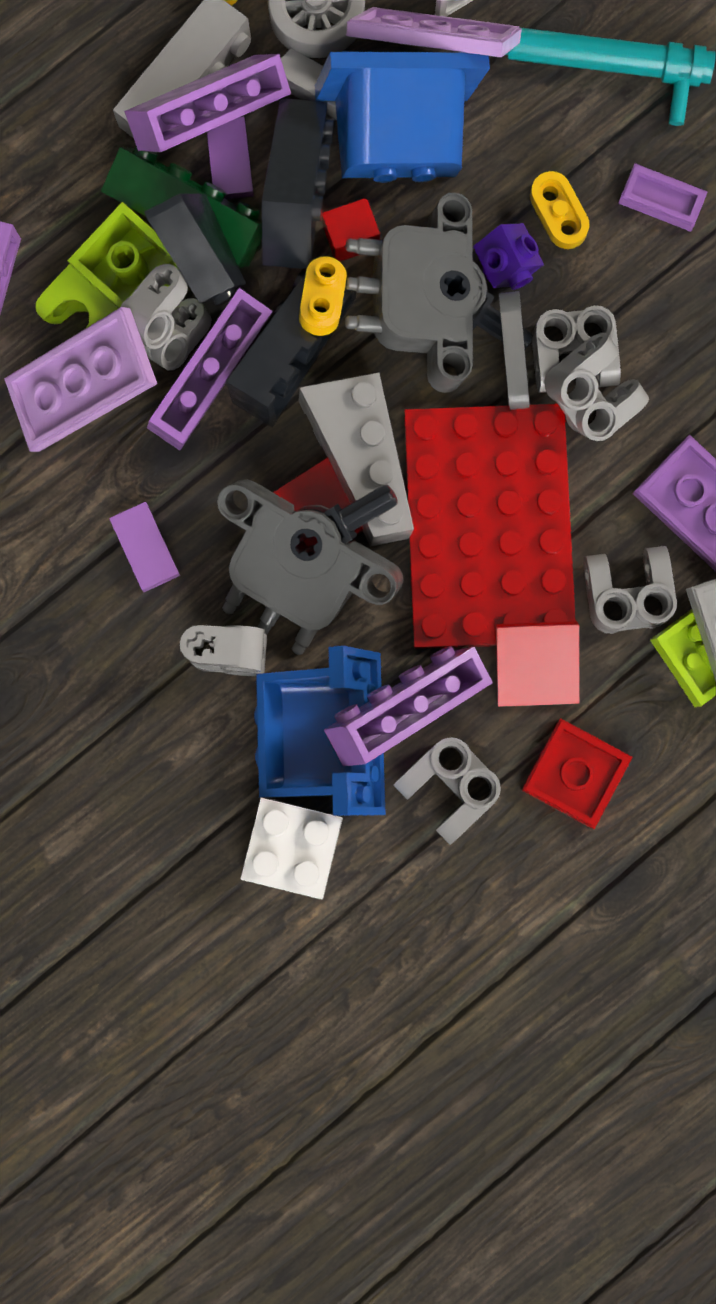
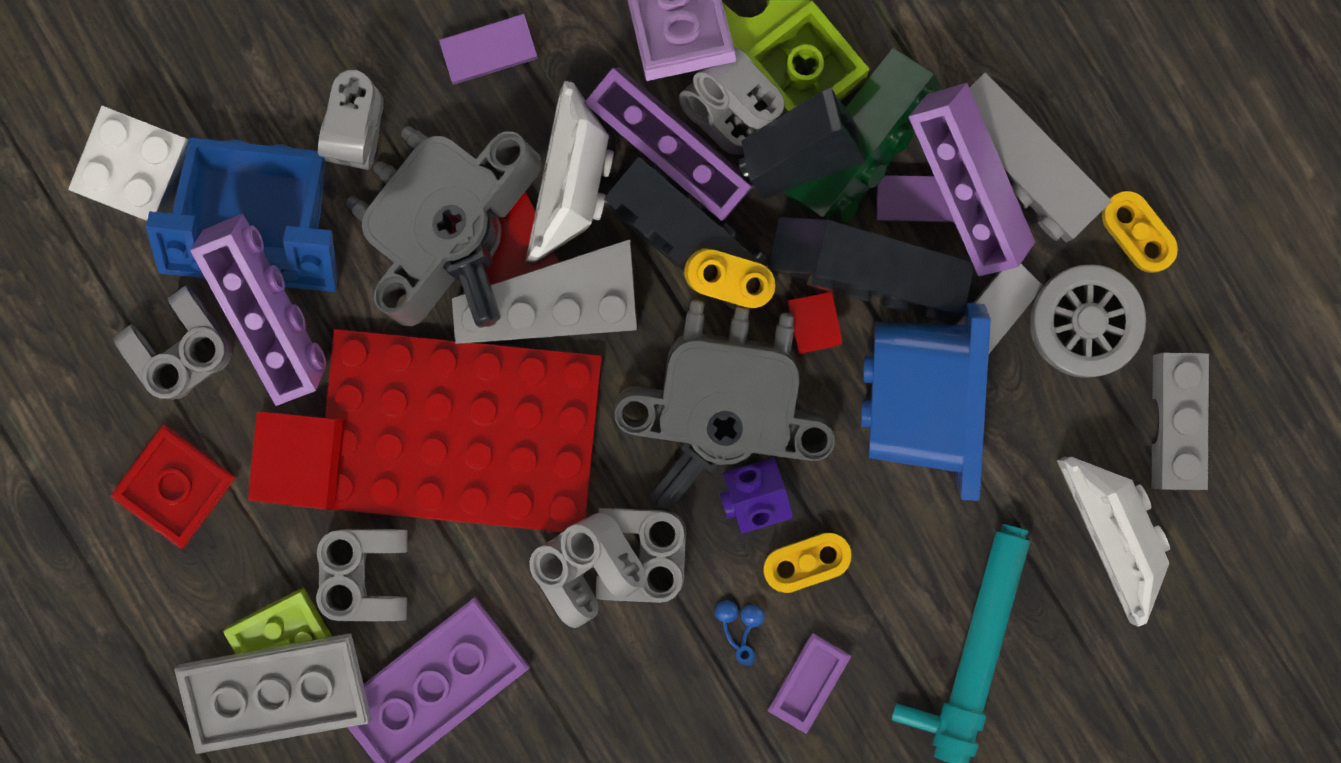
camera: 95 degrees right, 5 degrees up
lavender tile [346,7,522,57] -> none
beam [499,291,530,410] -> none
none -> white wedge [525,81,614,264]
none -> blue piece [714,600,765,666]

